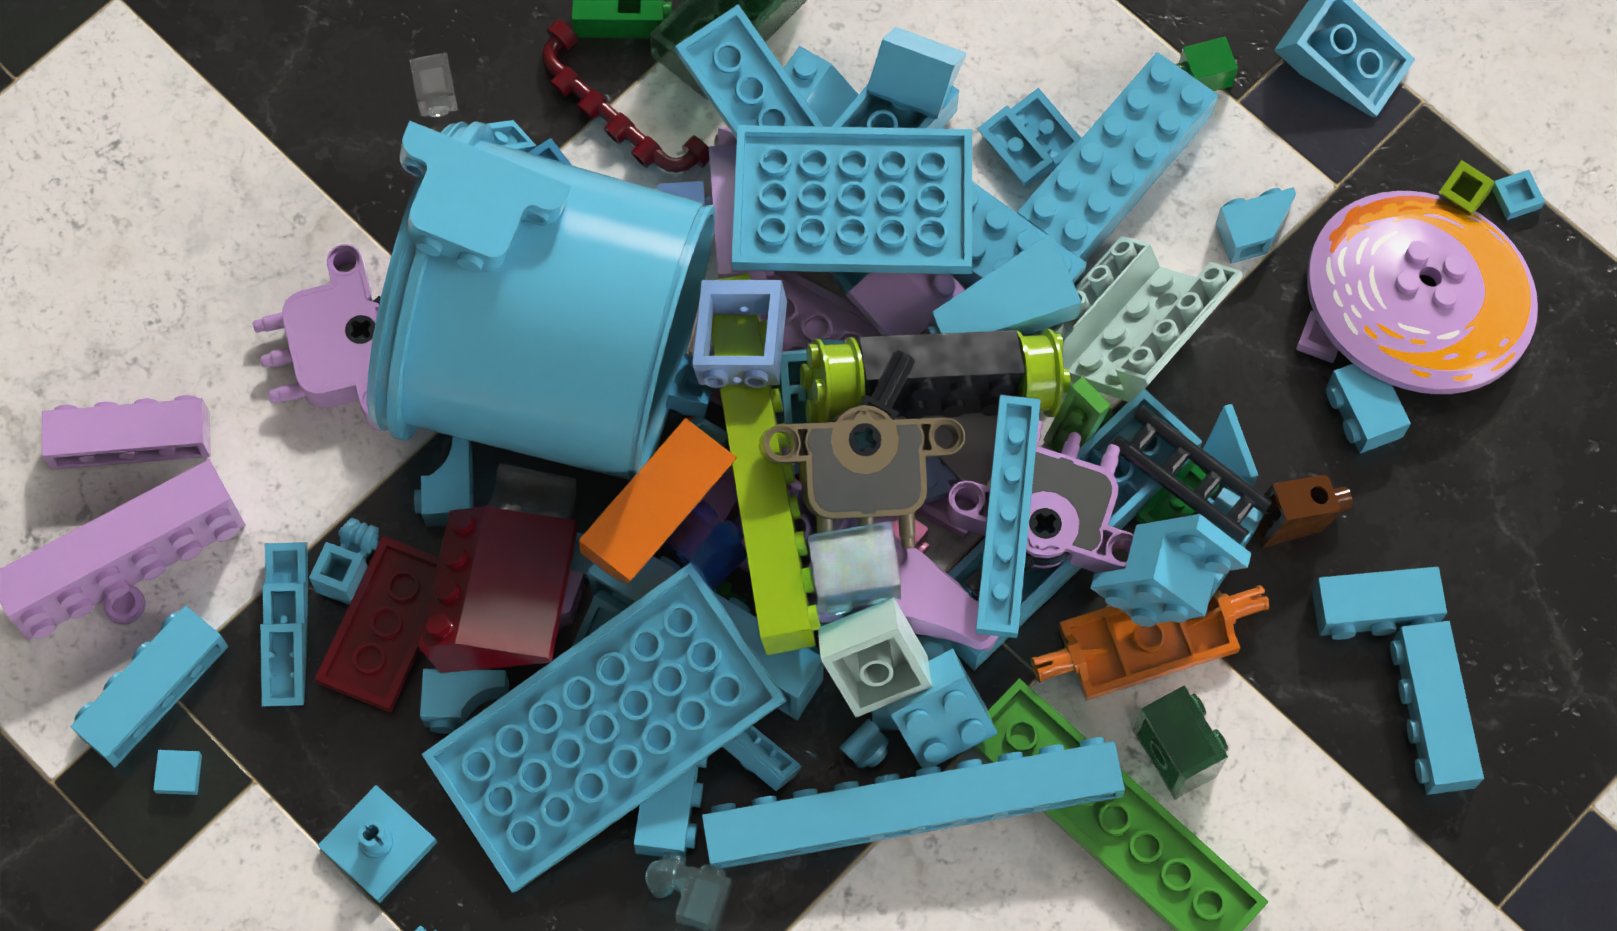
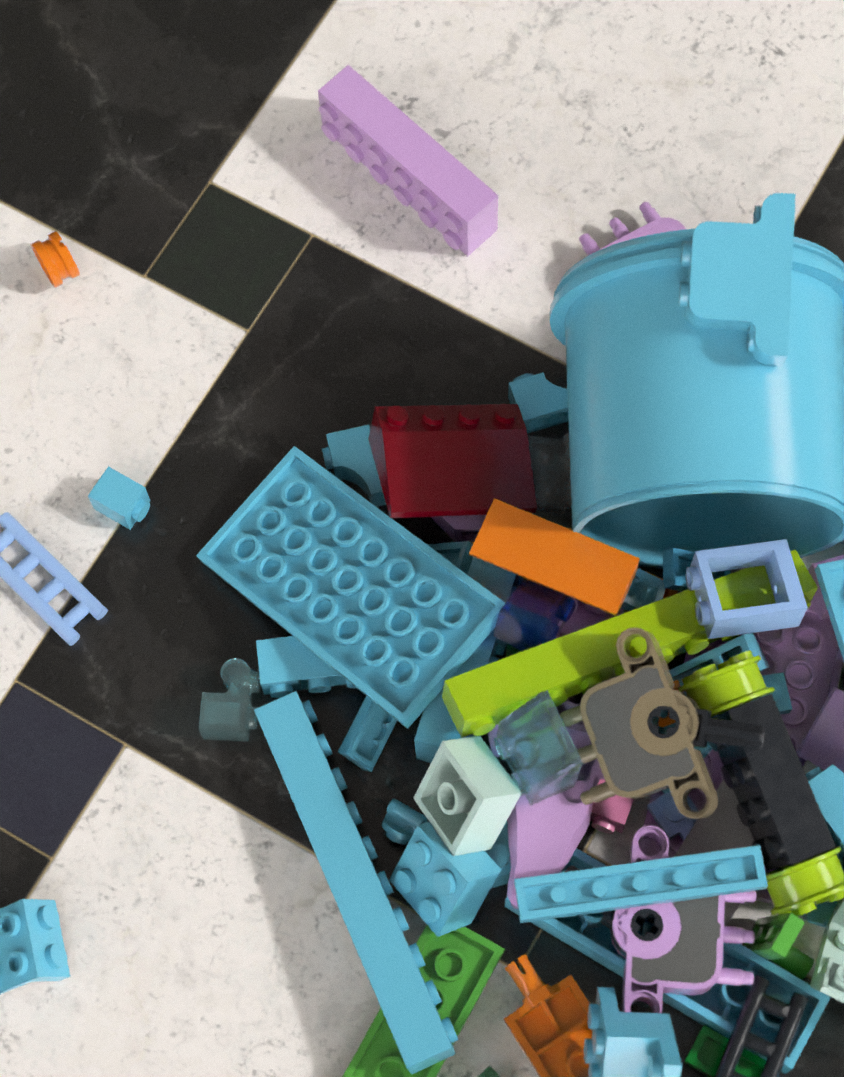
camera: 80 degrees right, 0 degrees up
lavender brick [42,395,211,470] -> none
medium azure brick [70,605,228,768] -> none
lavender tile [103,584,146,624] -> none
medium azure tile [153,750,202,795] -> none
medium azure slope [260,542,308,706] -> none
medium azure brick [309,518,379,605] -> none
dark red plate [314,536,439,713] -> none
medium azure tile [317,785,437,903] -> none

